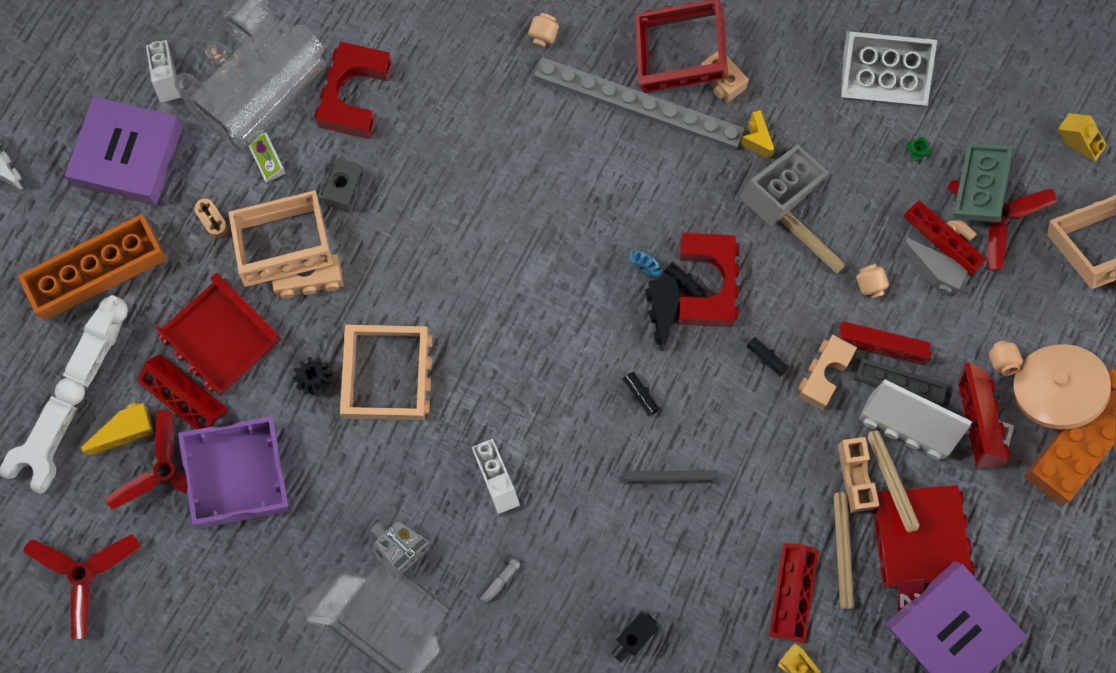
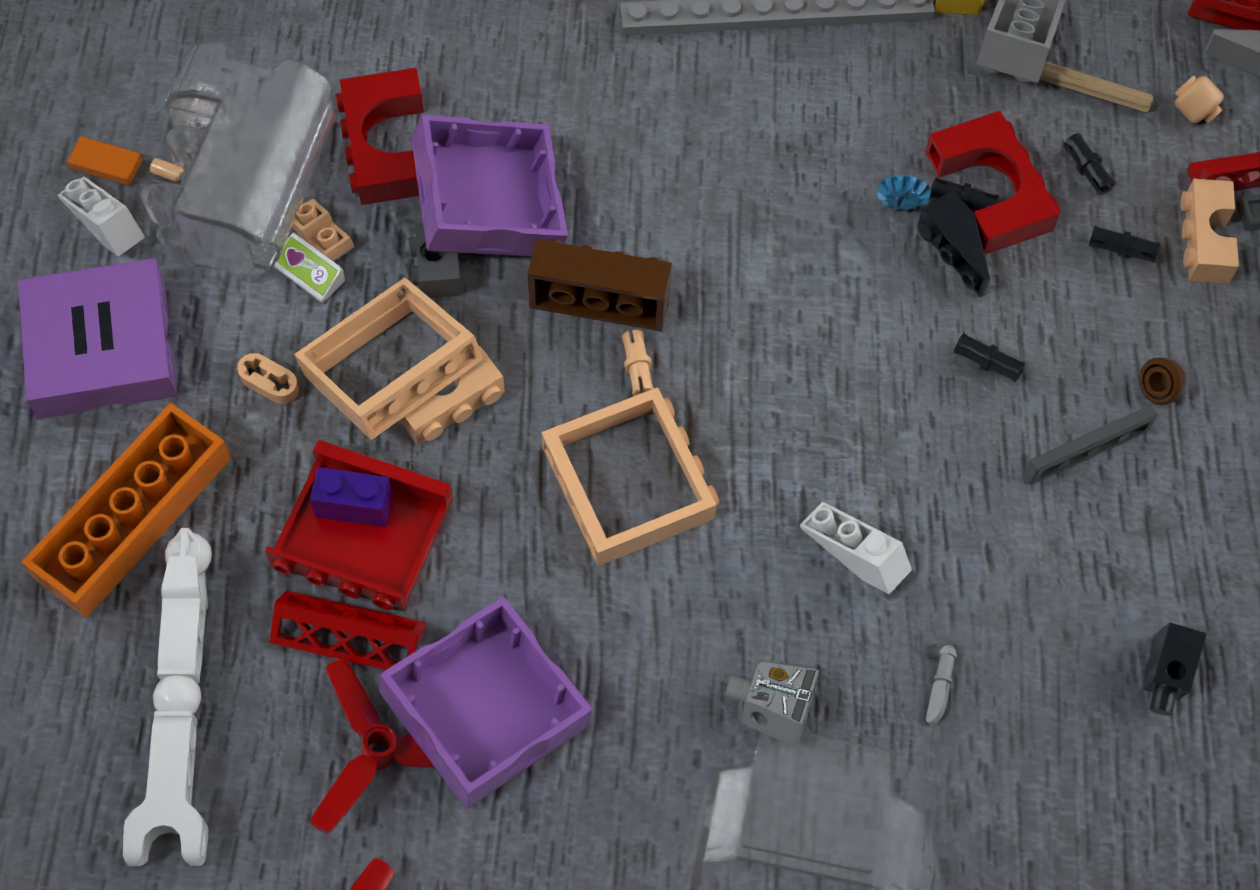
camera: 25 degrees left, 10 degrees down
yellow slope [81,403,155,456] -> none
black gear [293,357,333,396] -> none
none -> orange tile [67,136,143,186]
none -> light nougat slope [286,198,355,261]
none -> dark purple brick [310,467,393,527]
none -> medium lavender tile [411,114,568,256]
none -> reddish brown brick [527,239,672,332]
none -> light nougat pin [622,330,654,396]
none -> black pin [1063,133,1116,195]
none -> reddish brown brick [1139,357,1186,405]

